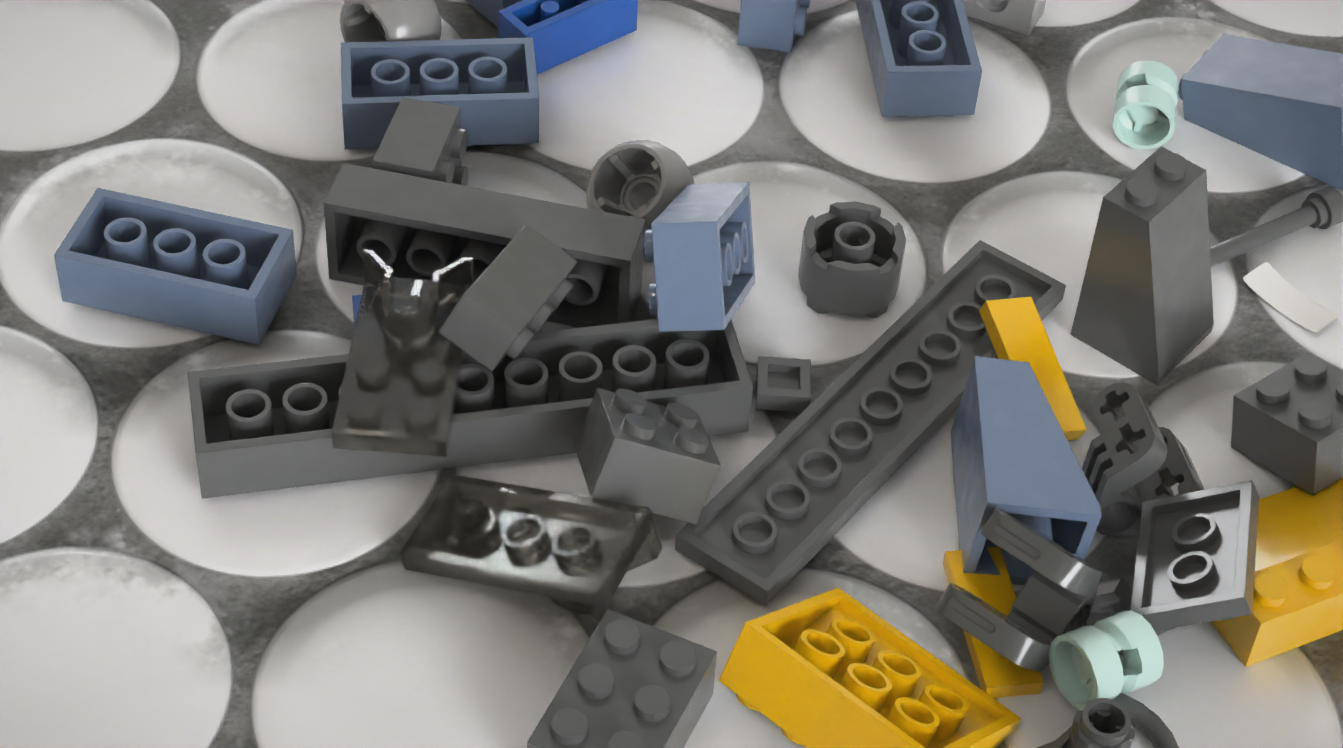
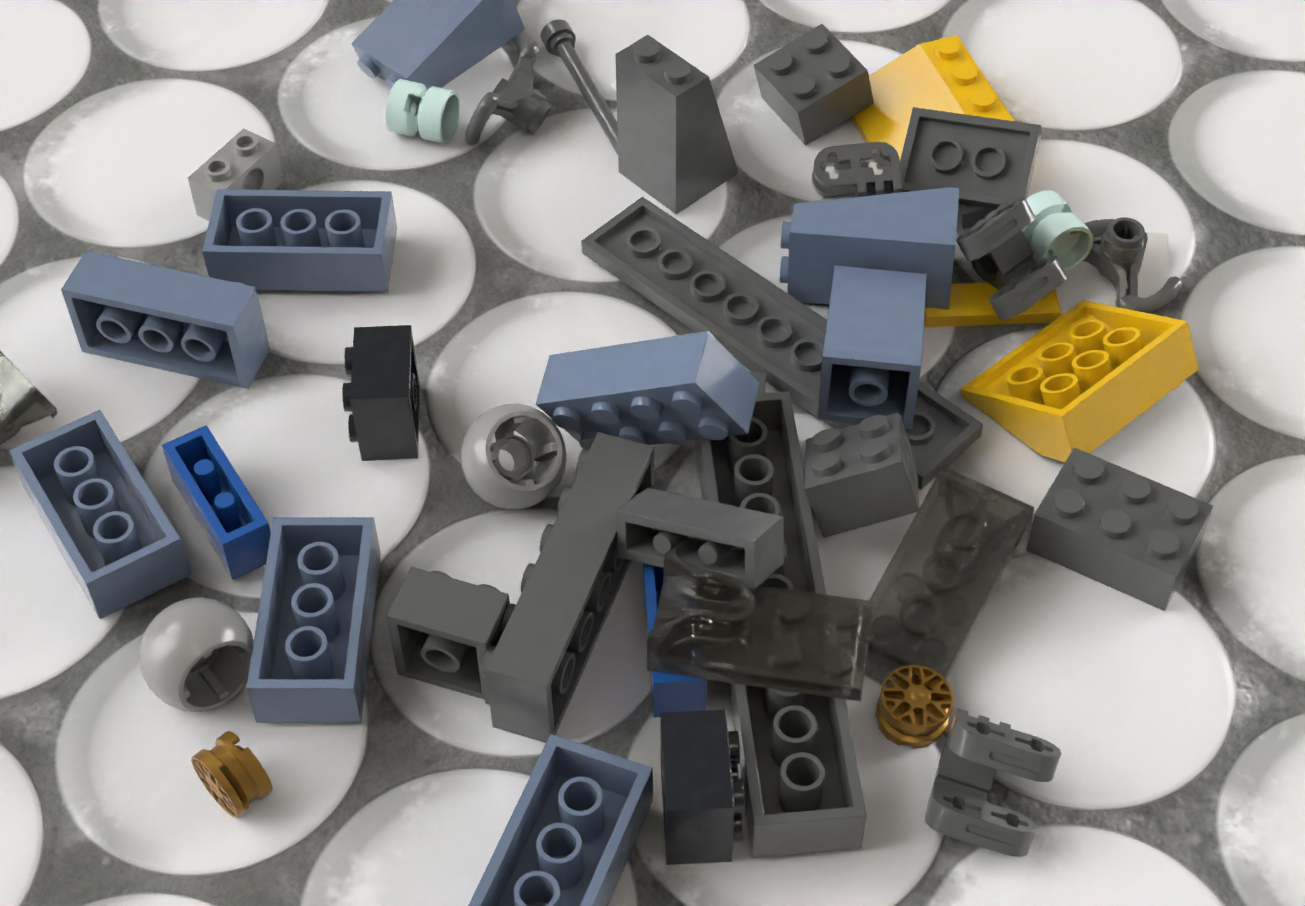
camera: 80 degrees left, 5 degrees up
dark grey brick [798,201,906,318] -> none
yellow tile [979,297,1087,441] -> none
none -> pearl gold wheel [191,731,273,818]
none -> black brick [342,325,420,461]
none -> dark grey piece [465,41,552,145]
none -> black brick [660,710,744,865]
none -> sand blue slope [817,265,927,430]
none -> pearl gold wheel [875,665,954,749]
none -> dark grey piece [925,708,1062,857]

